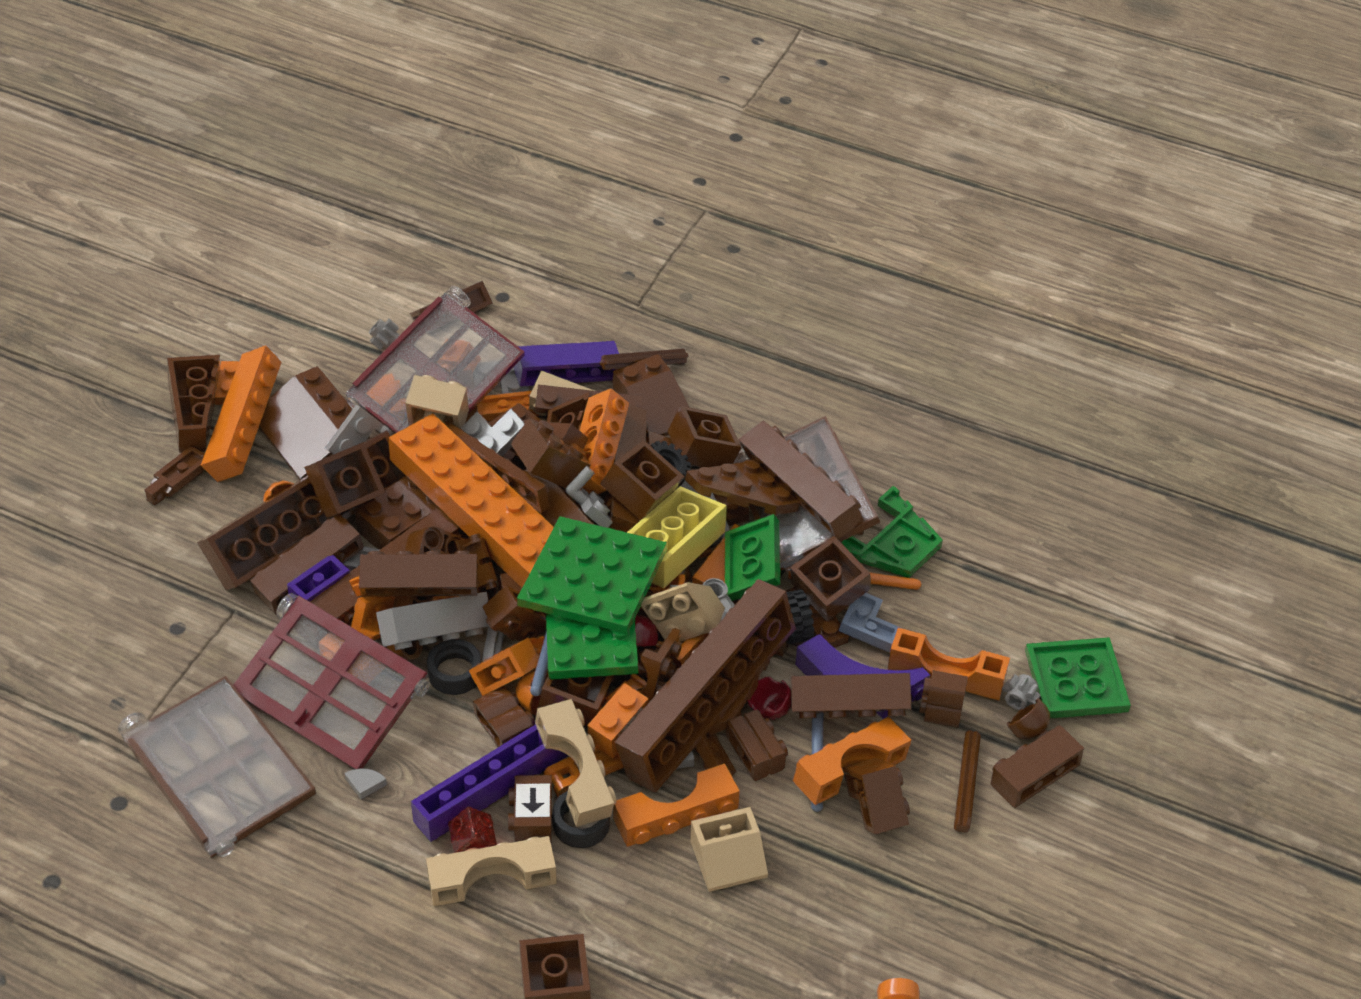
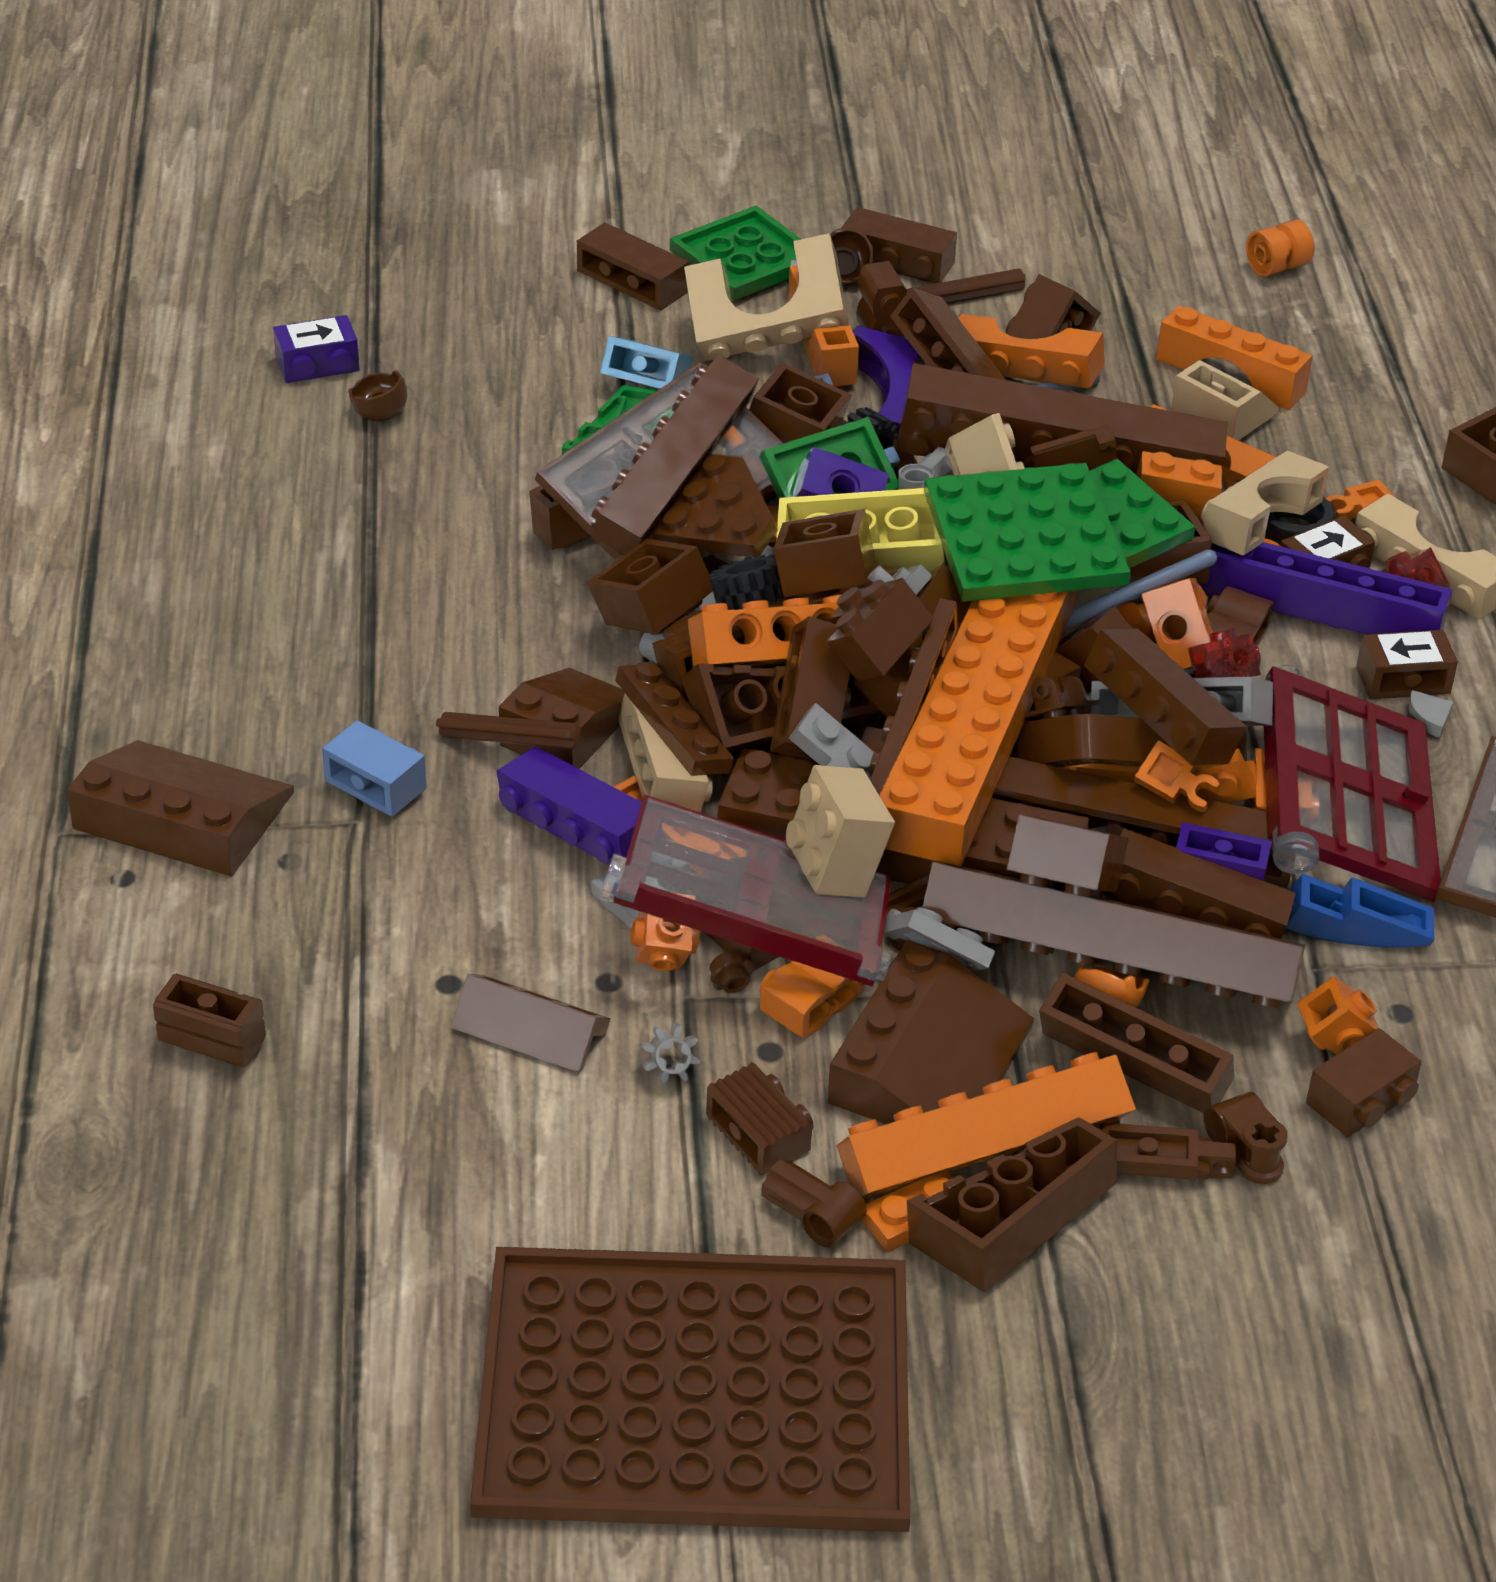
camera: 120 degrees left, 5 degrees down
none -> reddish brown slope [67,740,294,877]
none -> reddish brown brick [153,973,266,1067]
none -> dark purple brick [273,315,360,383]
none -> medium blue brick [322,720,427,817]
none -> reddish brown hair [348,370,408,421]
none -> reddish brown plate [470,1247,910,1532]
none -> reddish brown brick [577,222,689,311]
none -> dark azure brick [600,336,693,389]
none -> tan arch [684,233,849,361]
none -> reddish brown brick [706,1062,814,1175]
none -> reddish brown piece [761,1159,867,1248]
none -> dark purple brick [792,446,889,497]
none -> reddish brown brick [1039,972,1234,1113]
none -> orange arch [1156,305,1313,410]
none -> clear red brick [1188,628,1261,678]
none -> reddish brown piece [1203,1091,1287,1184]
none -> blue slope [1286,874,1435,947]
none -> orange brick [1297,976,1379,1055]
none -> reddish brown brick [1306,1028,1422,1138]
none -> orange plate [1326,479,1396,521]
none -> reddish brown brick [1356,630,1458,699]

